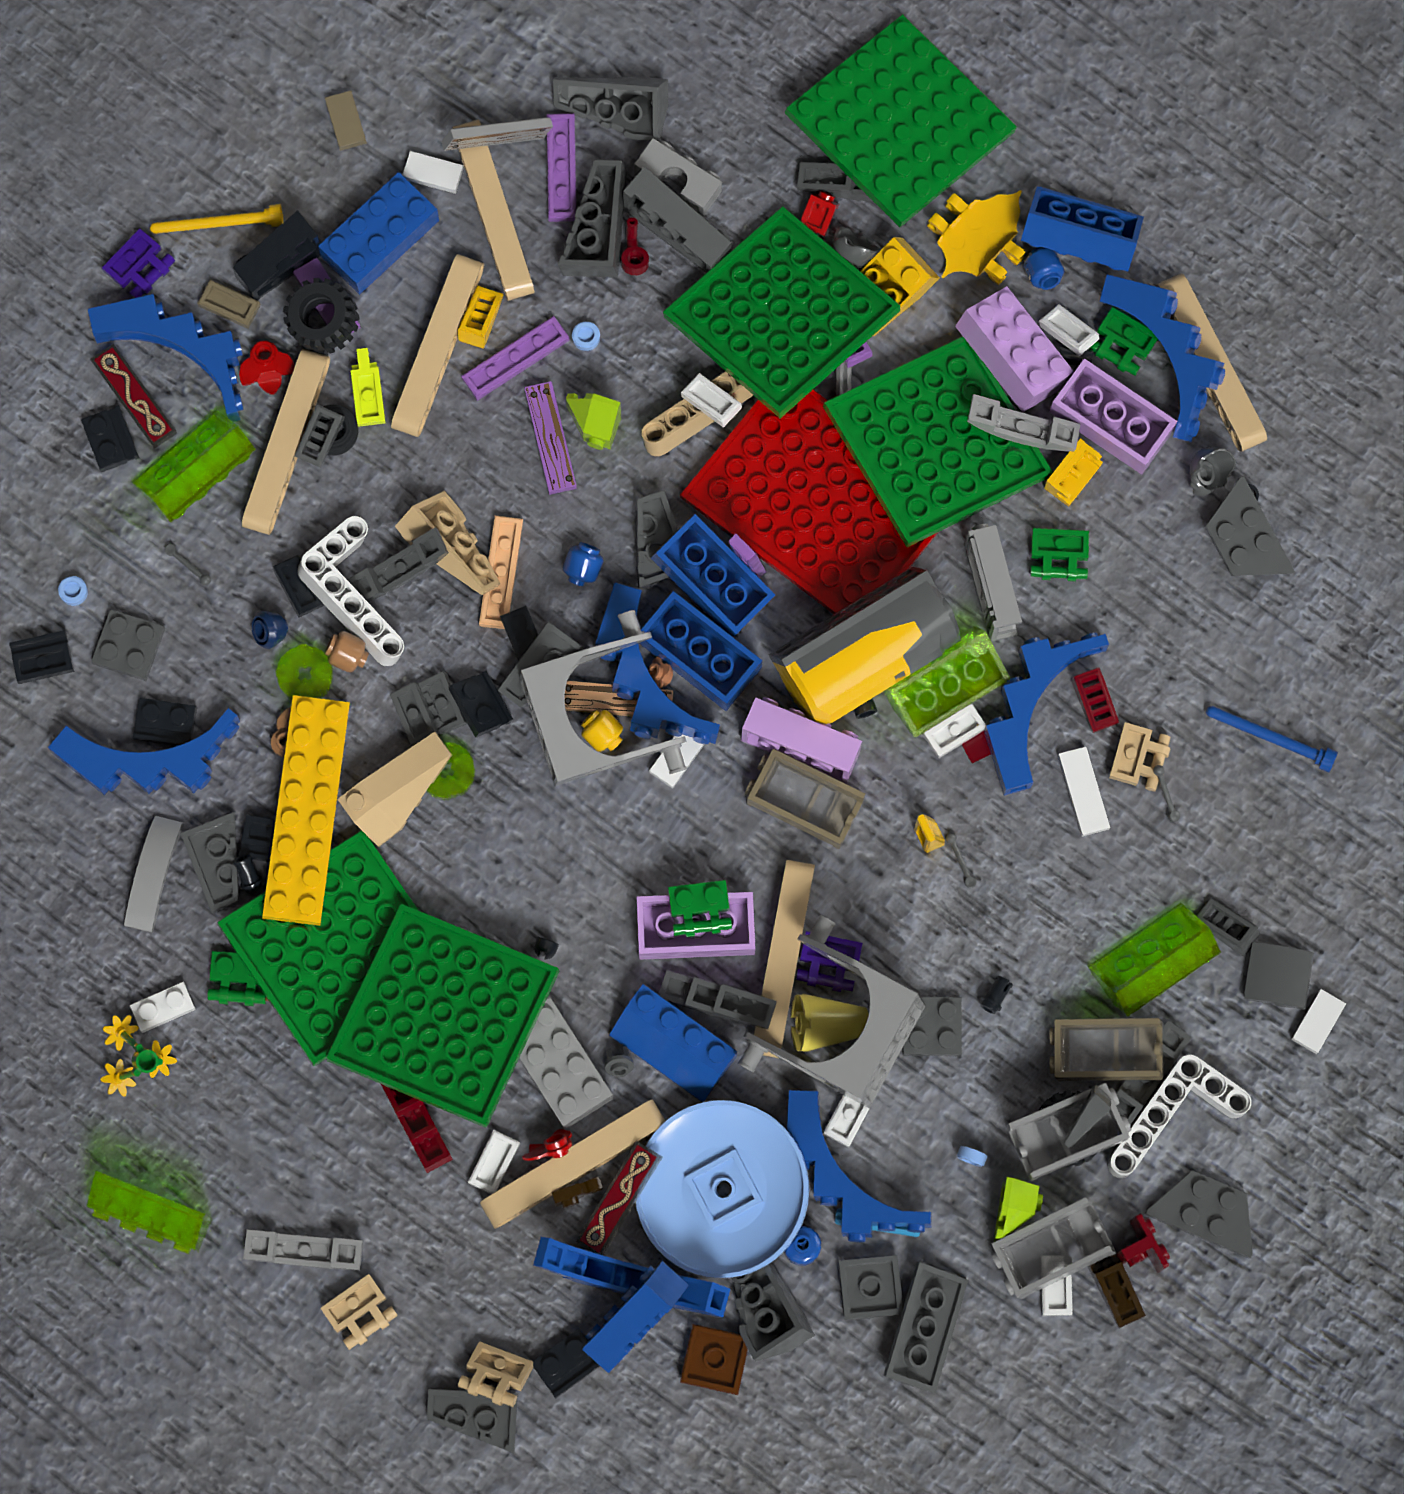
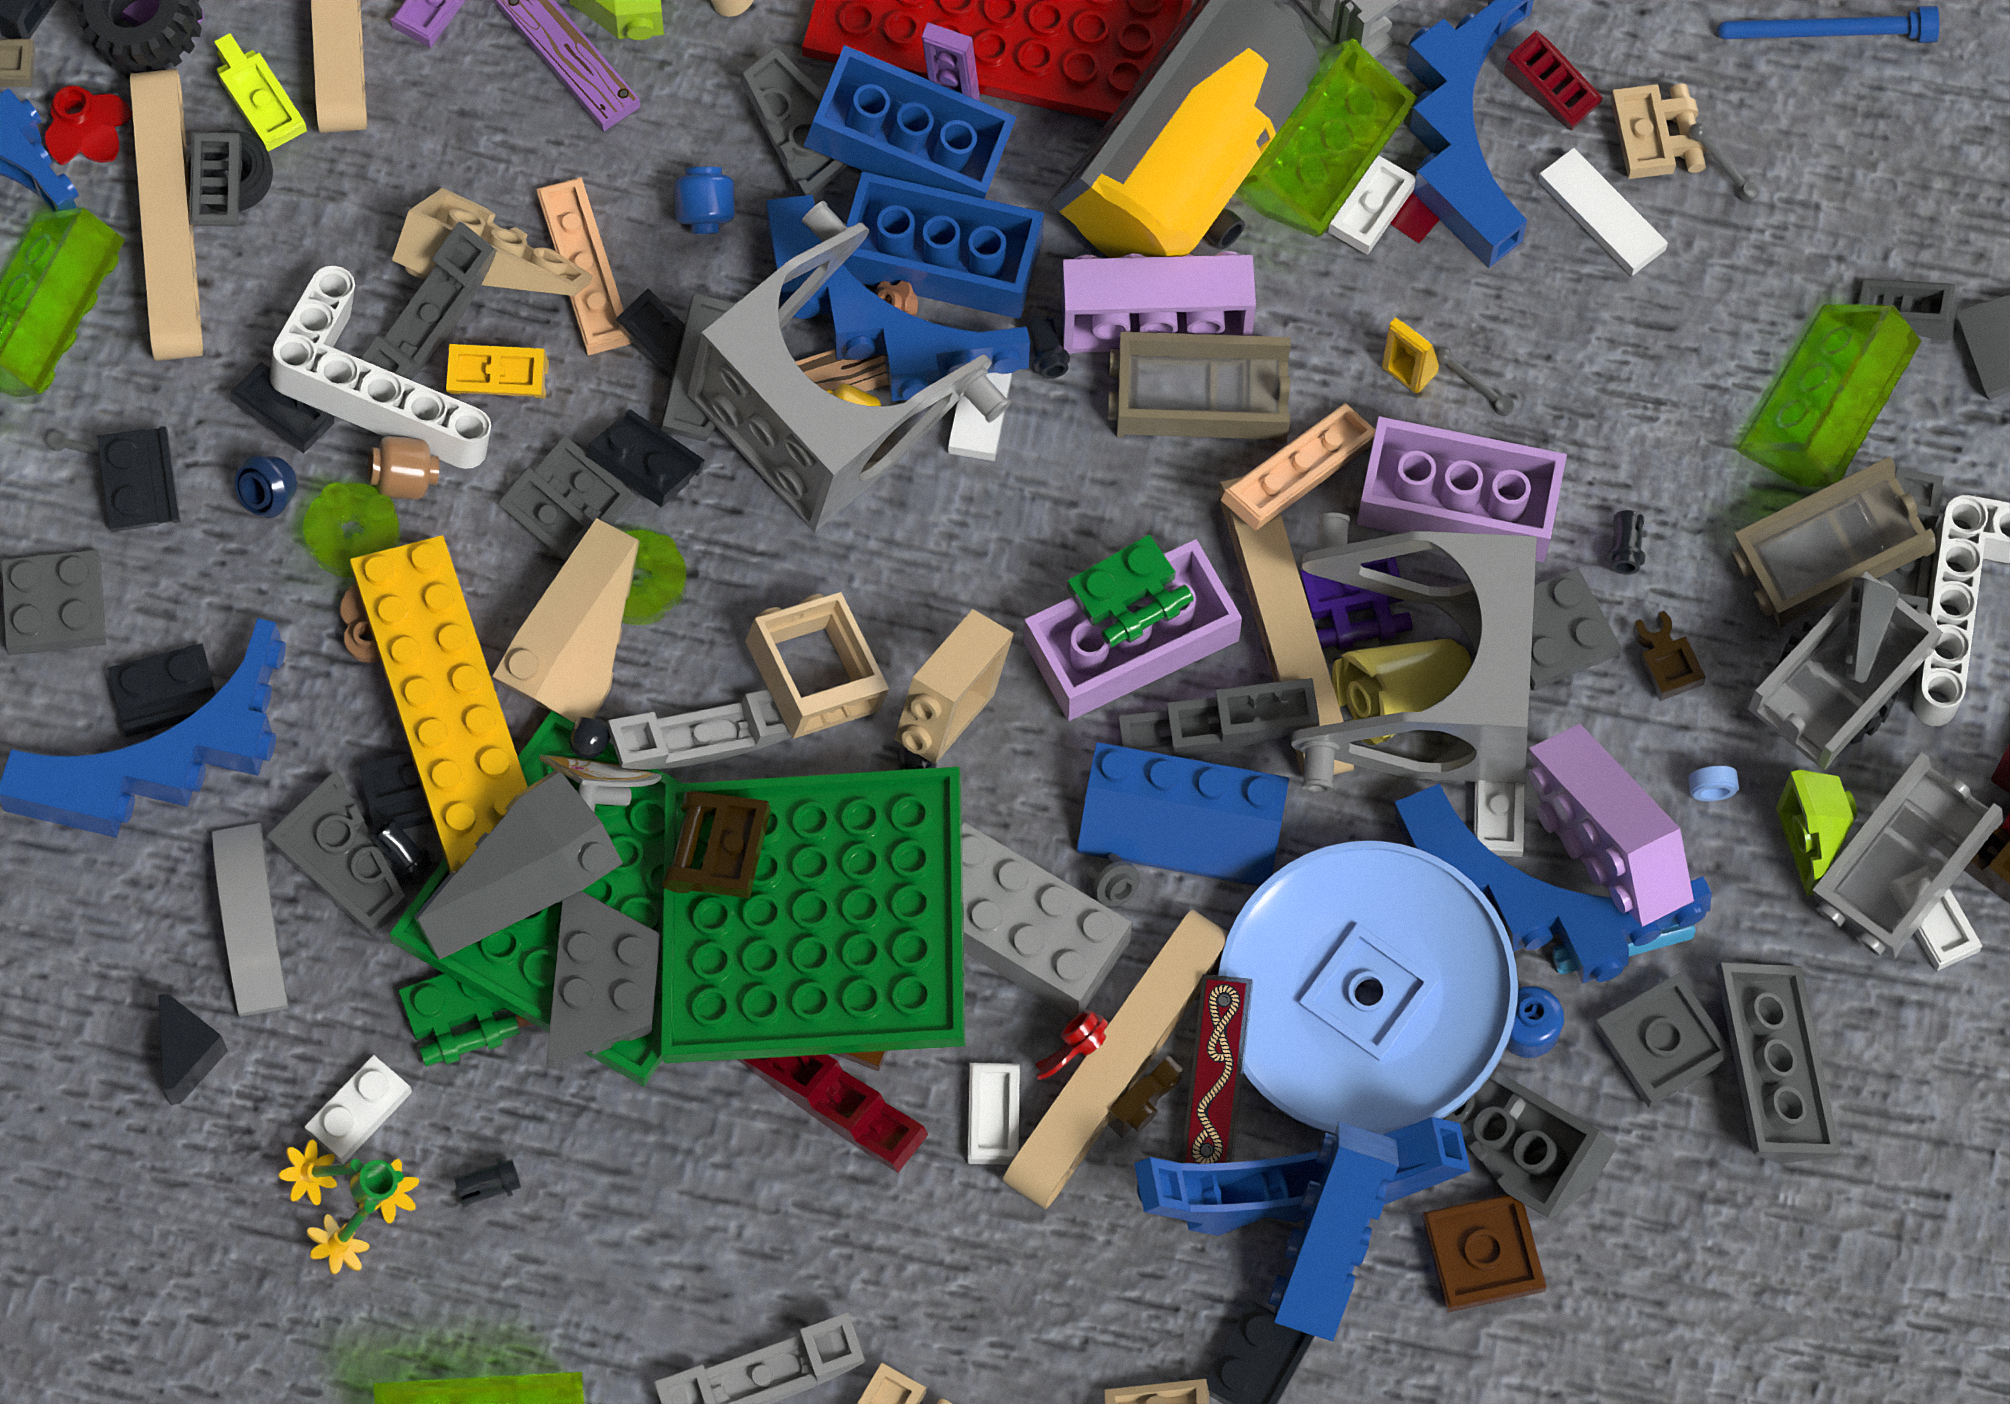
camera: 25 degrees left, 10 degrees down
none -> black plate [97,426,181,532]
none -> black slope [158,994,228,1105]
none -> dark grey wedge [414,769,623,960]
none -> yellow hinge [446,344,549,399]
none -> black pin [454,1158,521,1208]
none -> light grey shield [539,755,662,812]
none -> dark grey wing [547,891,660,1069]
none -> black hinge [569,717,611,759]
none -> light grey slope [607,690,791,770]
none -> dark brown plate [662,791,771,899]
none -> tan window [745,592,889,739]
none -> tan window [894,609,1014,764]
none -> black pin [1025,316,1070,379]
none -> light nougat tile [1221,403,1376,531]
none -> lavender brick [1357,416,1567,563]
none -> lavender brick [1529,723,1694,927]
none -> dark brown plate [1633,610,1706,701]

